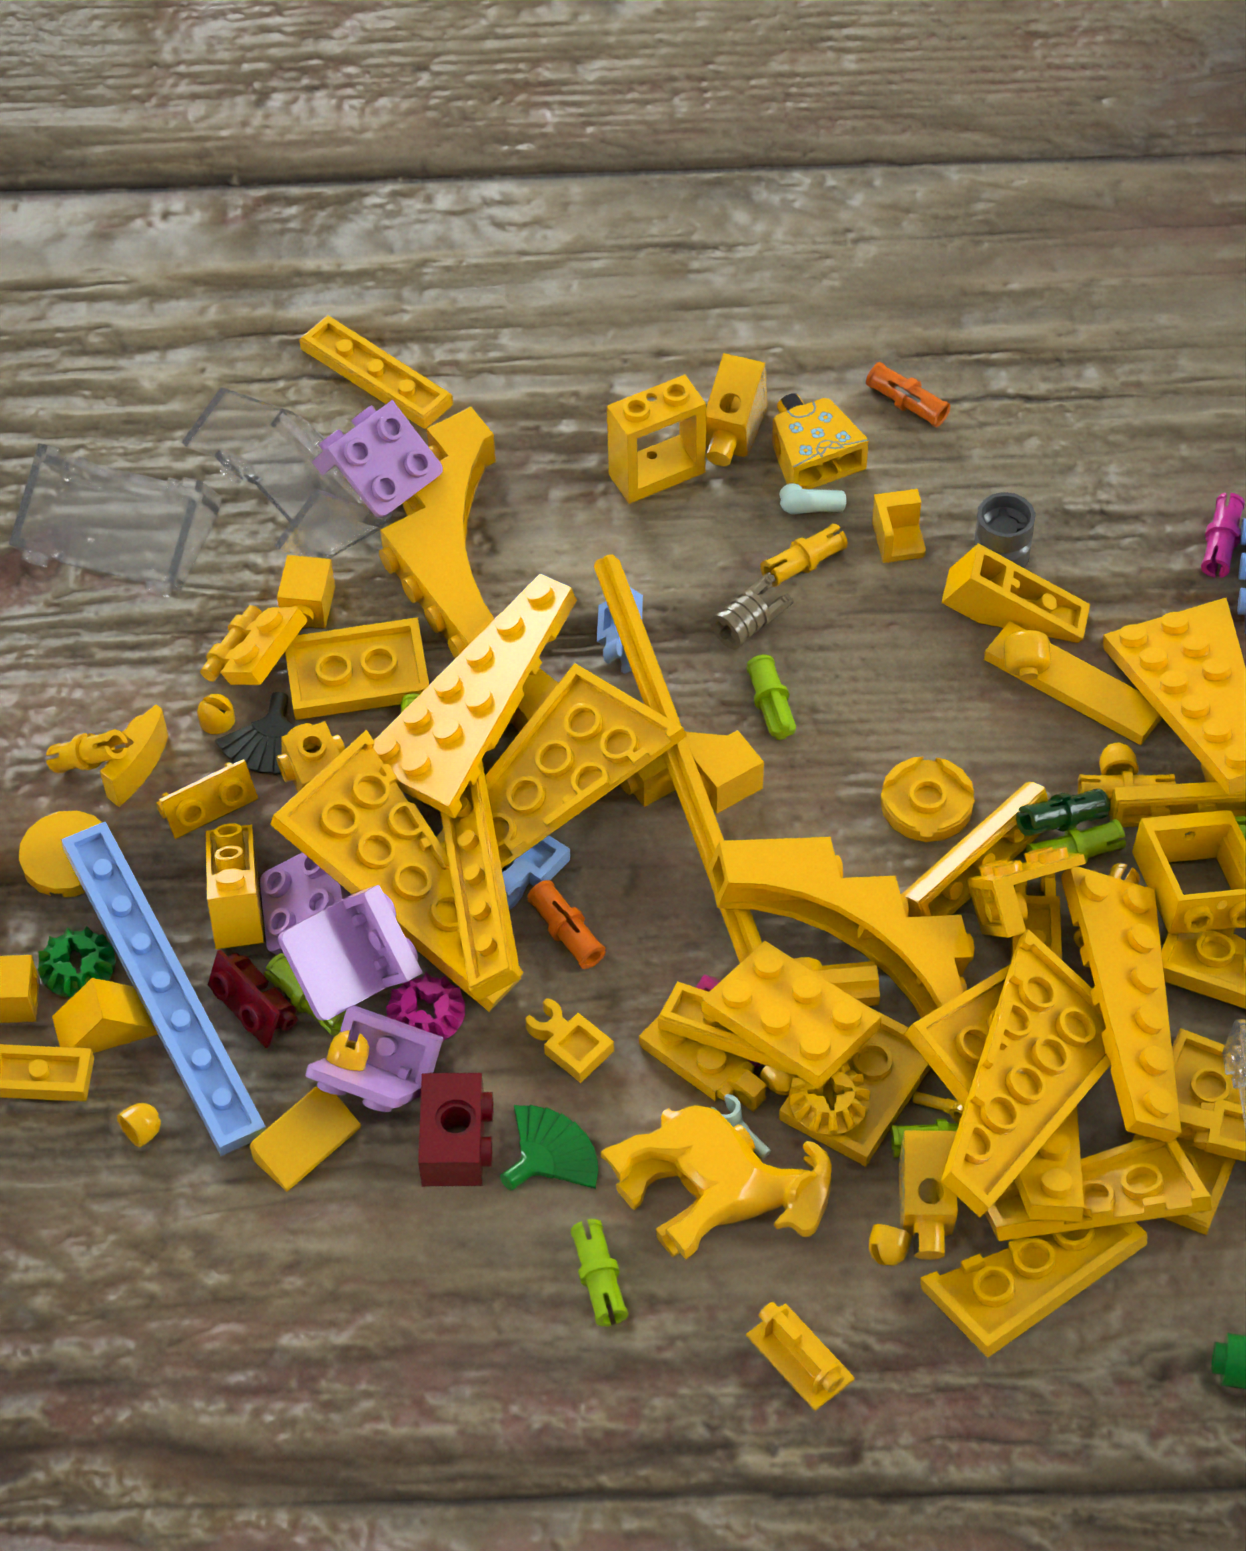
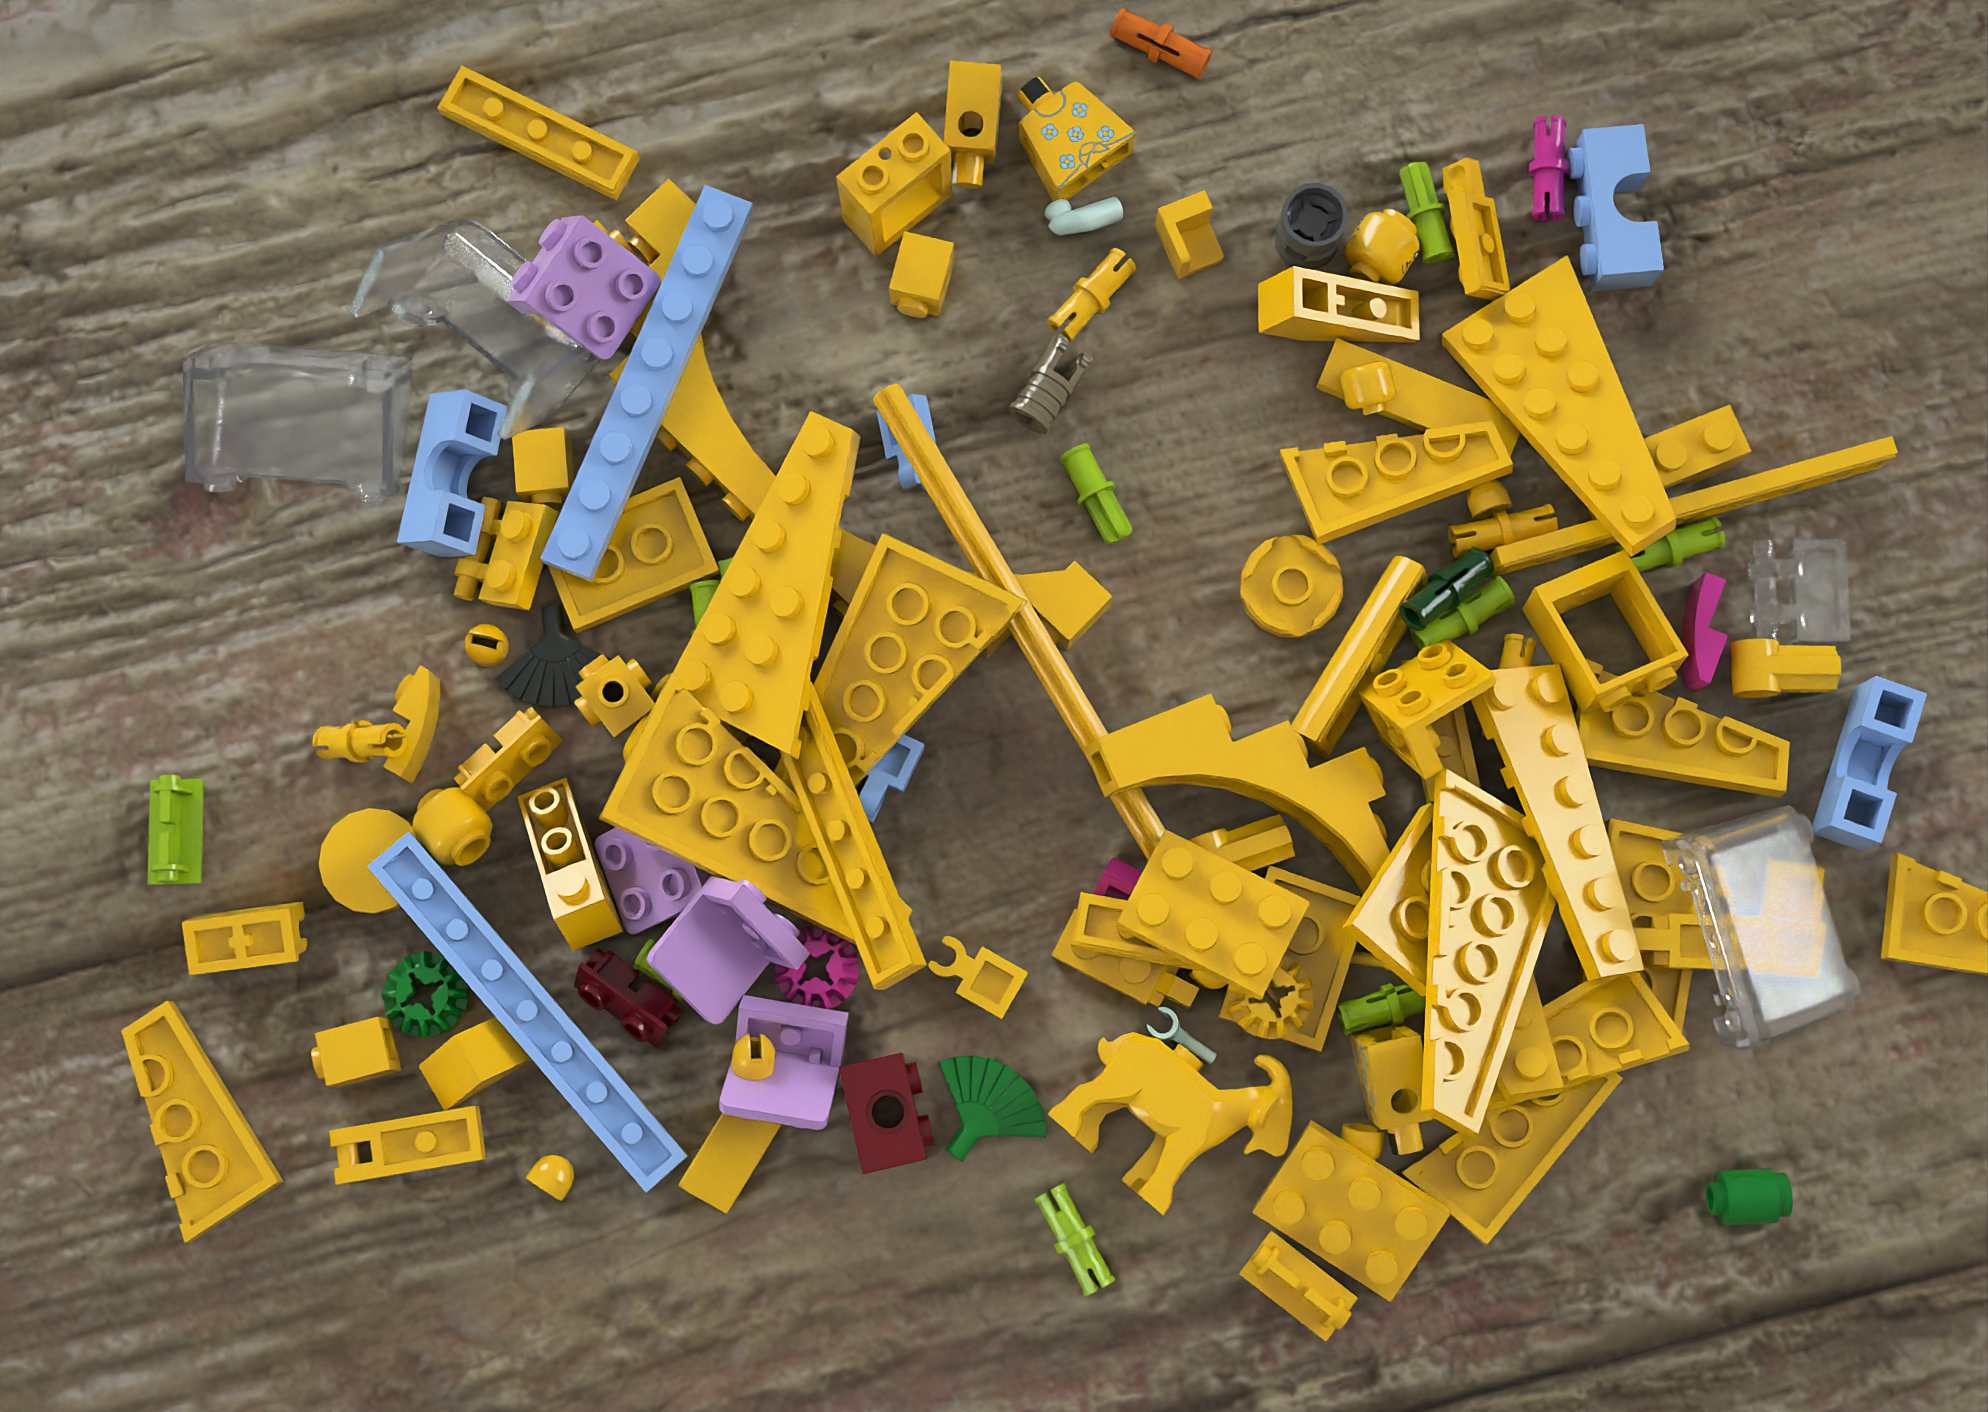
camera: 15 degrees left, 25 degrees up
orange pin [527,880,606,969] -> none
none -> light blue arch [397,389,508,557]
none -> yellow head [412,787,493,866]
none -> light blue plate [540,185,754,582]
none -> yellow brick [889,231,955,318]
none -> yellow plate [1252,1120,1450,1302]
none -> yellow wing [1280,420,1513,545]
none -> yellow head [1344,209,1420,286]
none -> lime axle [1399,162,1455,265]
none -> yellow hinge [1442,158,1511,301]

